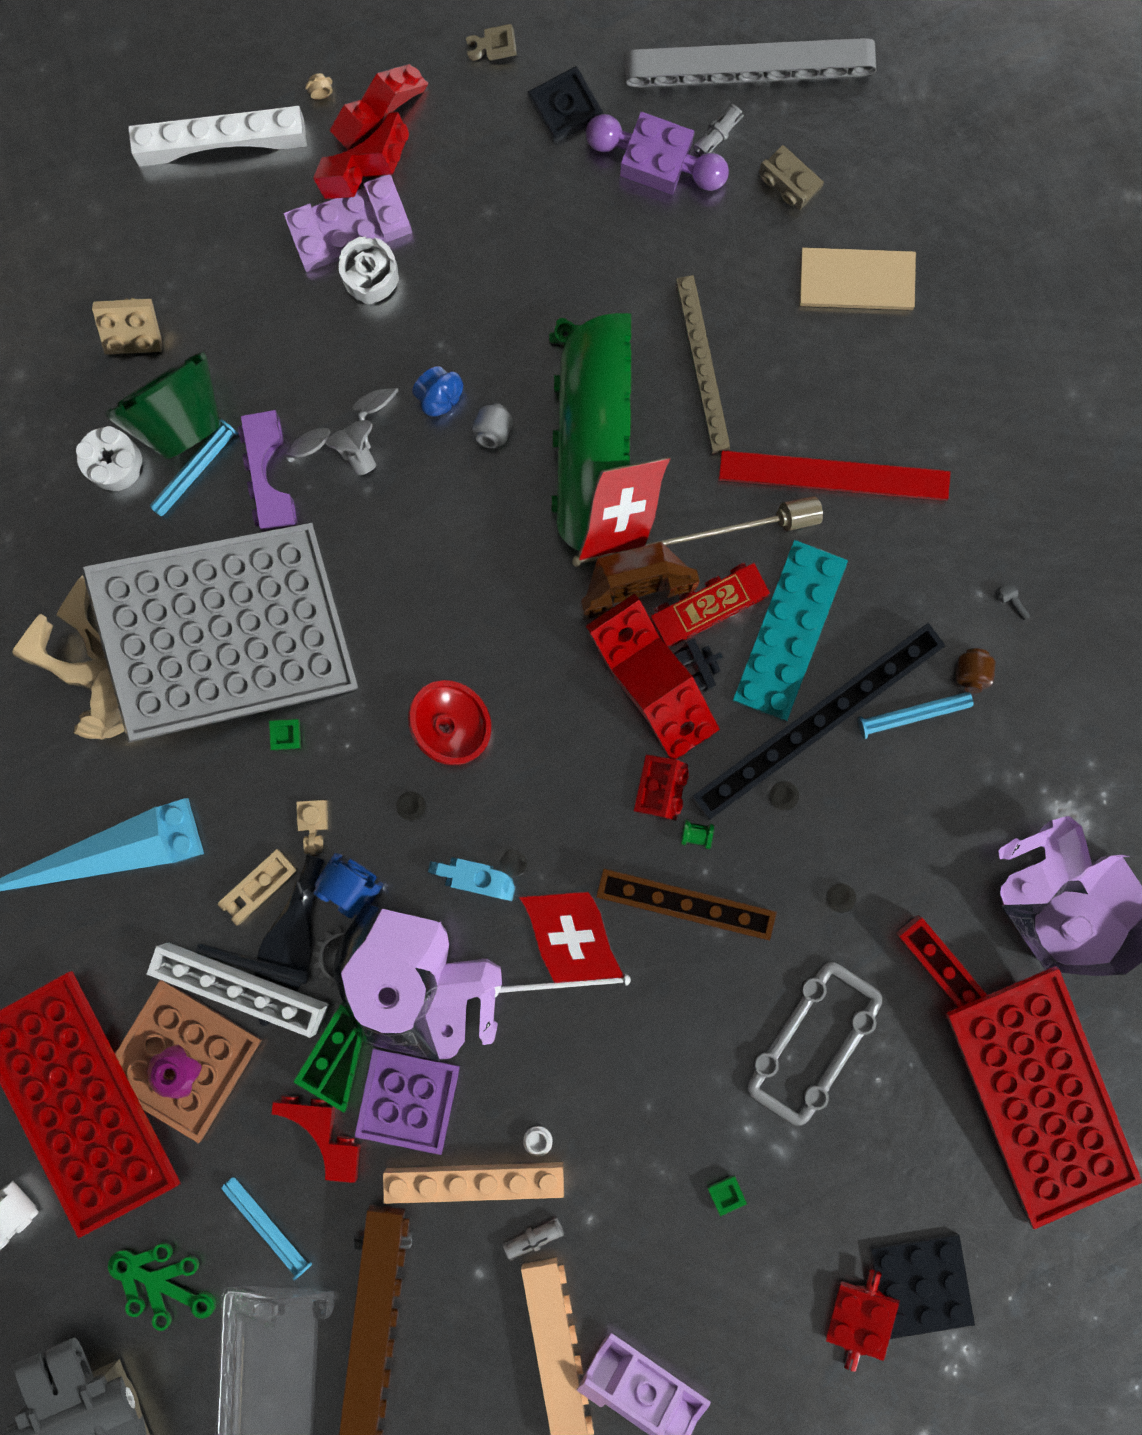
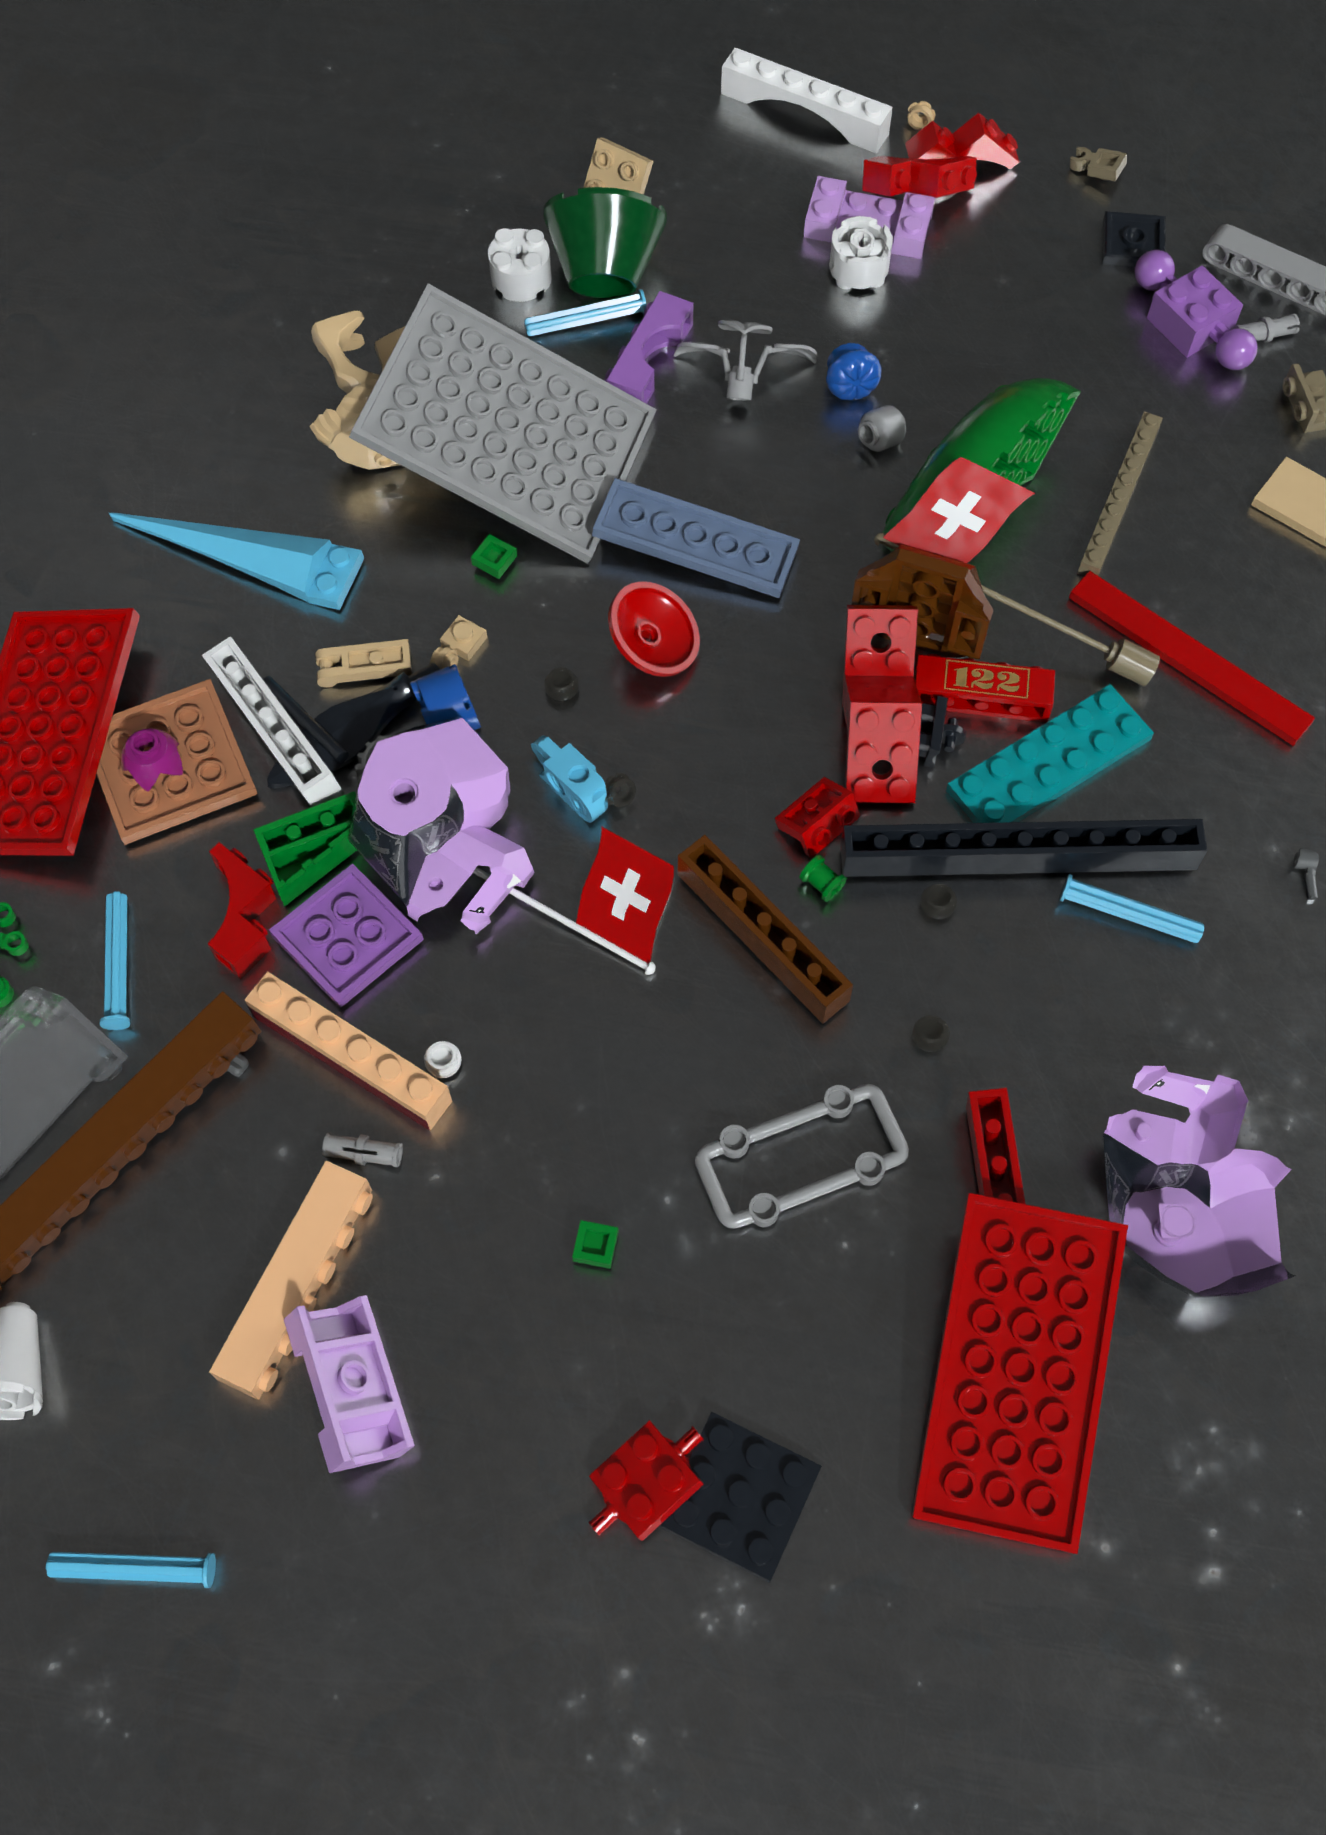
camera: 35 degrees right, 20 degrees down
reddish brown head [956,648,996,693] -> none
none -> sand blue plate [592,478,800,598]

